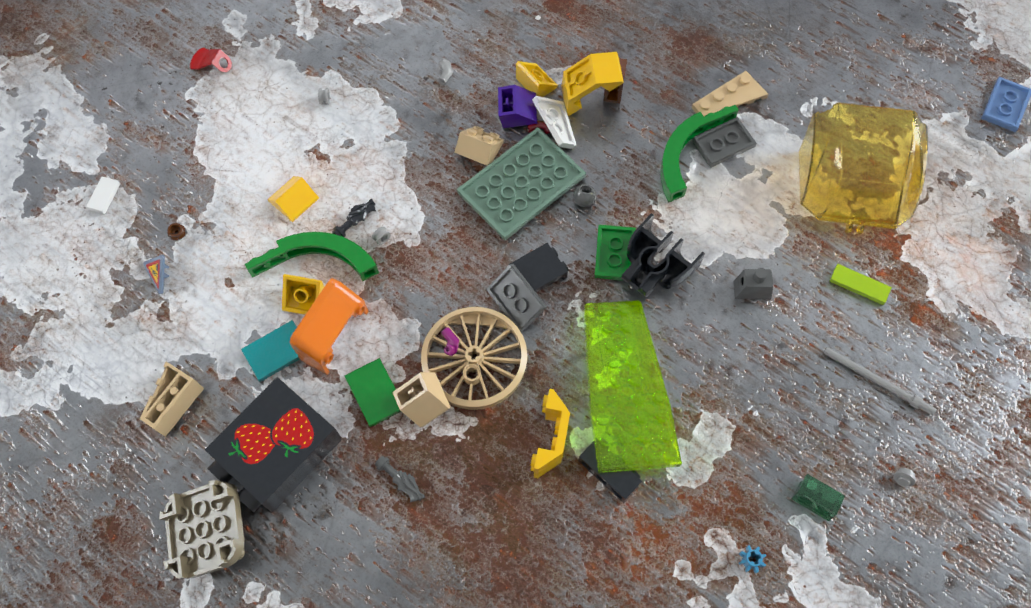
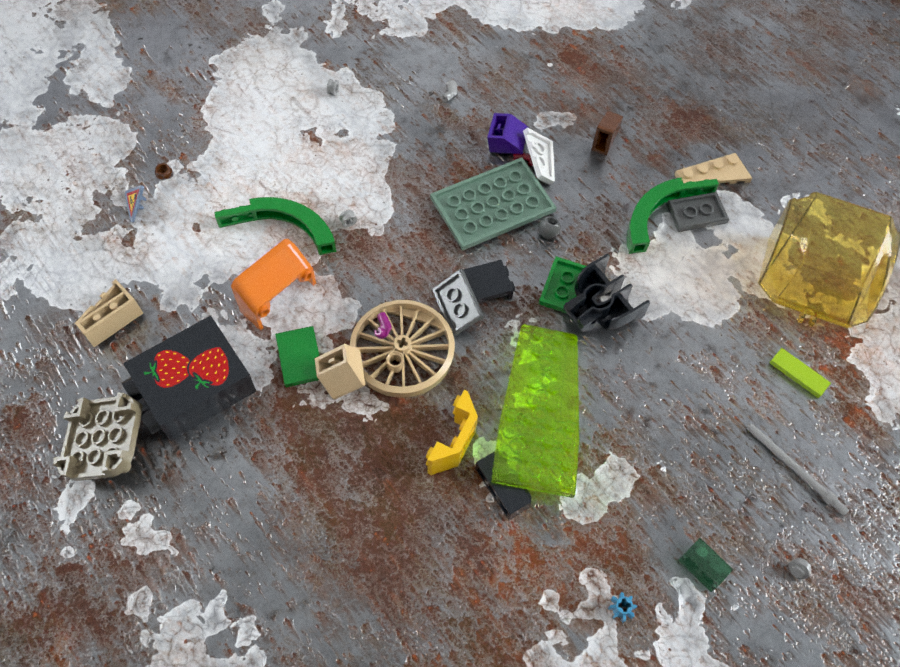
camera: 10 degrees right, 5 degrees down
white tile [86,177,120,214] -> none
red piece [190,48,232,72] -> none
teal tile [241,320,300,382] -> none
yellow slope [267,176,319,222] -> none
yellow slope [282,274,324,315] -> none
black piece [332,199,376,237] -> none
dark grey piece [375,456,425,502] -> none
tan slope [454,126,504,165] -> none
yellow slope [516,61,558,97] -> none
yellow slope [561,52,624,116] -> none
dark grey torso [733,268,773,299] -> none

